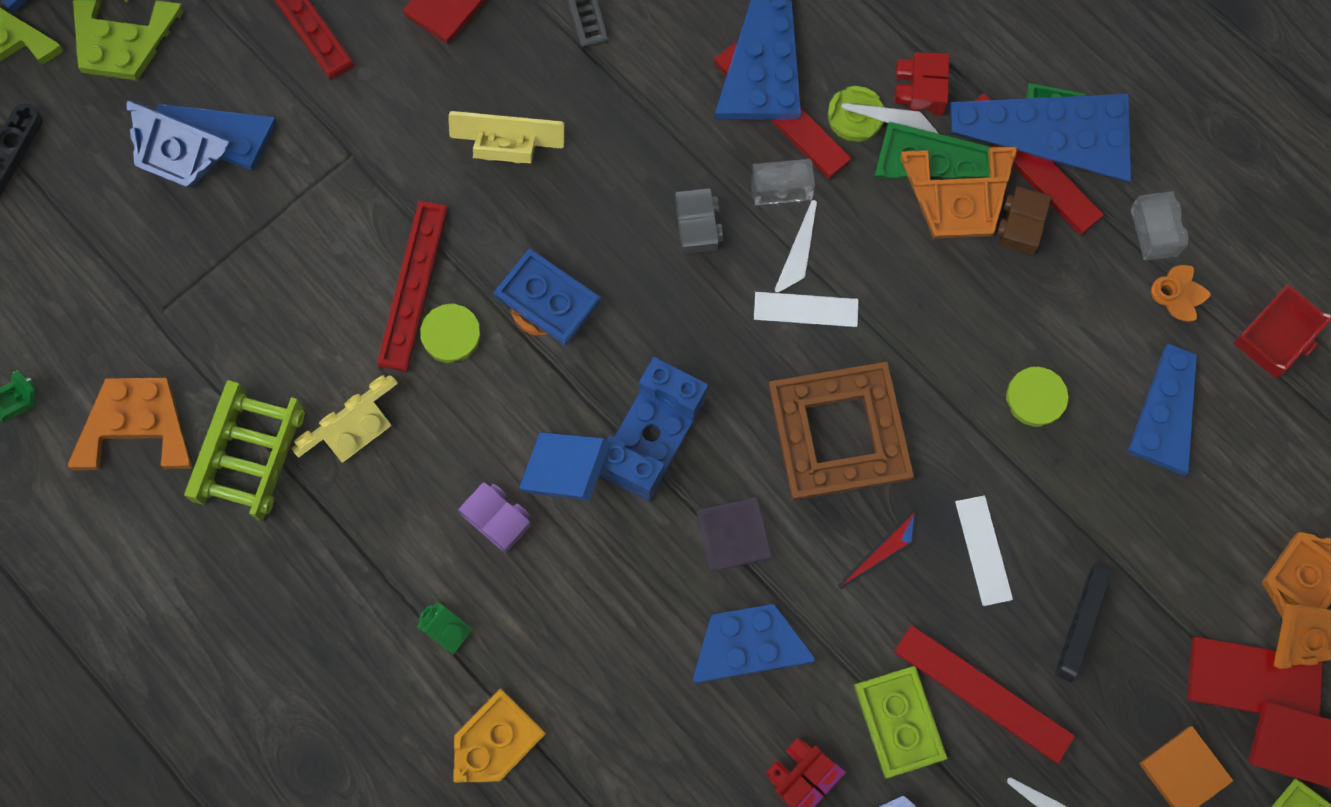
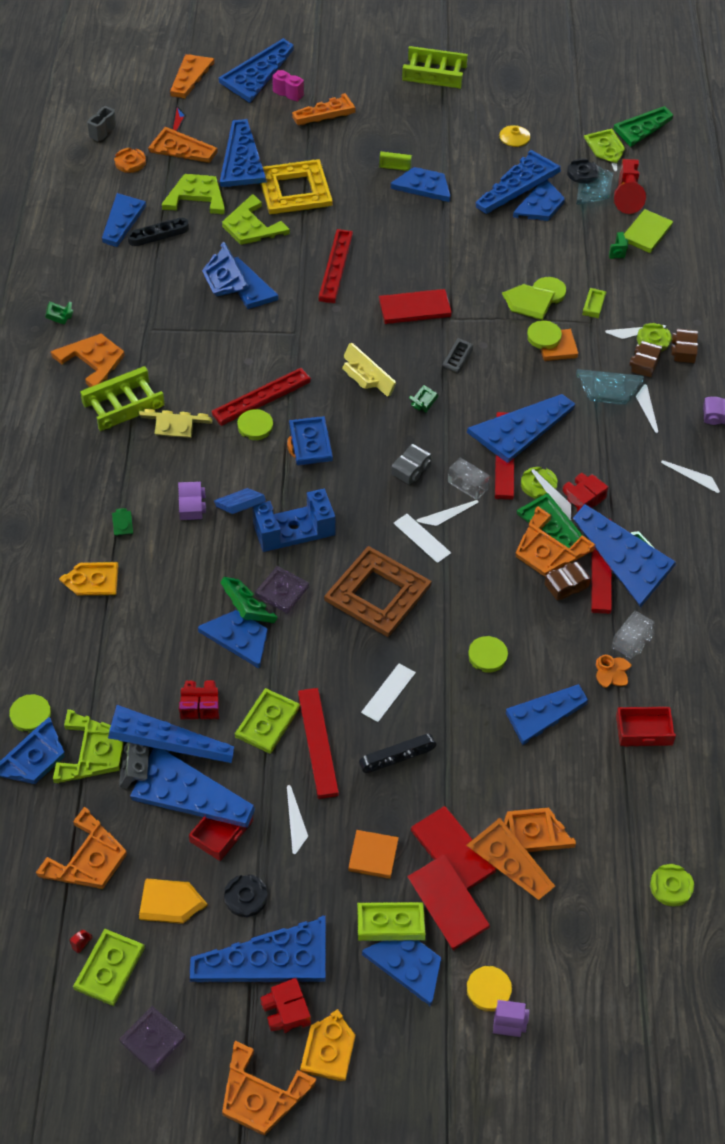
camera: 45 degrees right, 20 degrees down
sticker [838,509,918,589] -> none
none -> green wing [220,577,278,623]
none -> green bracket [409,385,439,412]

